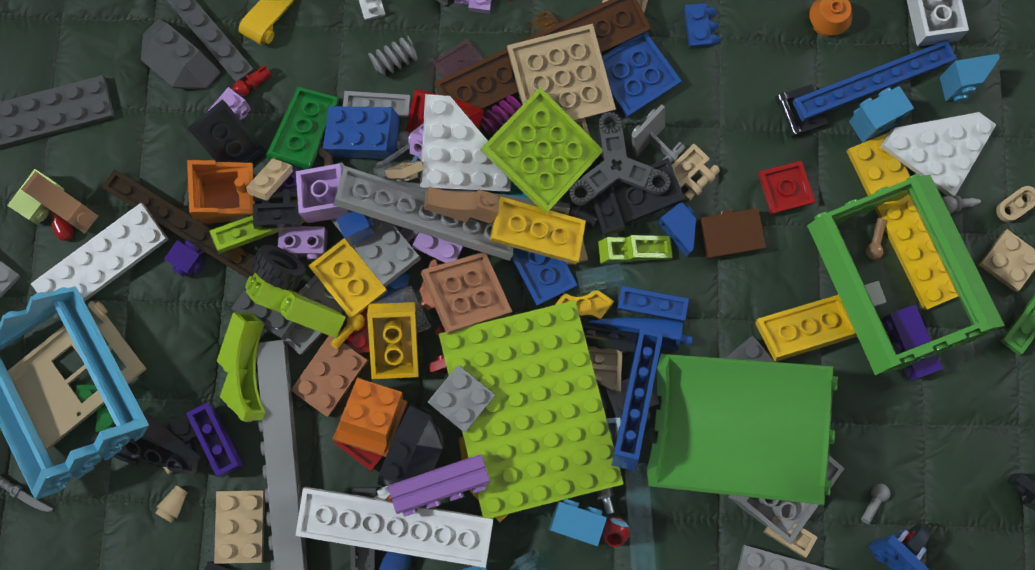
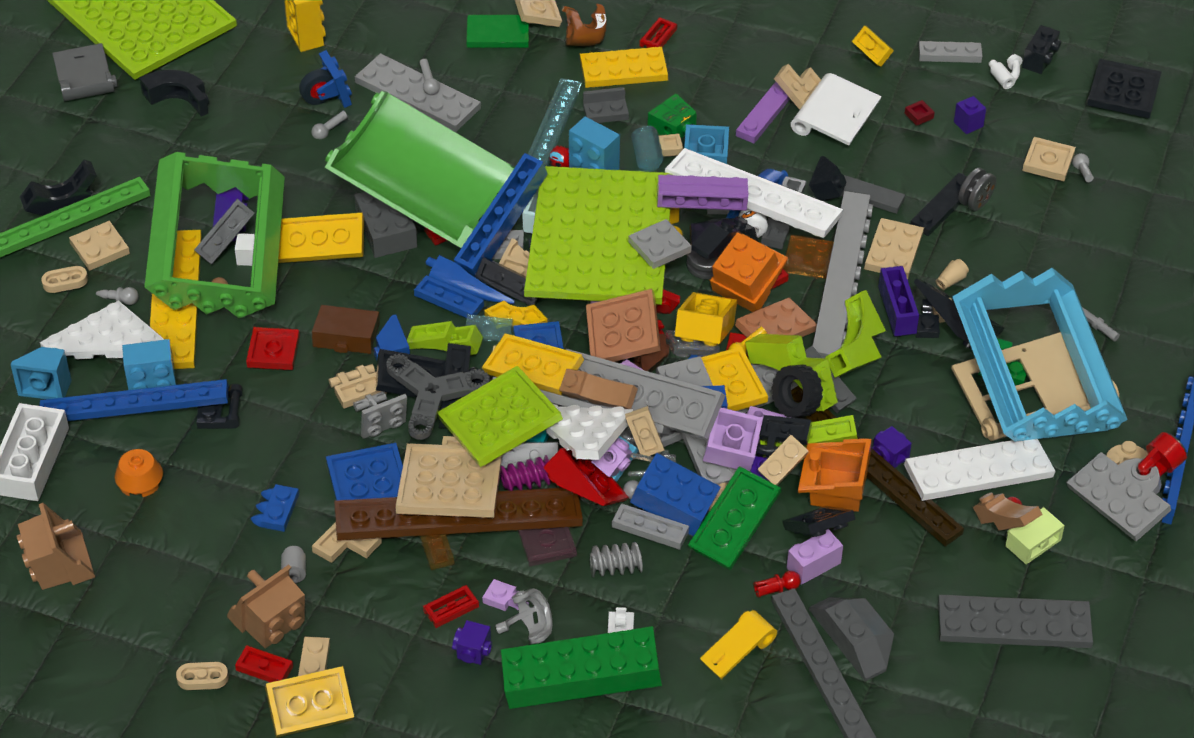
camera: 160 degrees left, 30 degrees down
none -> dark grey plate [194,199,254,264]
none -> clear orange plate [783,235,834,279]

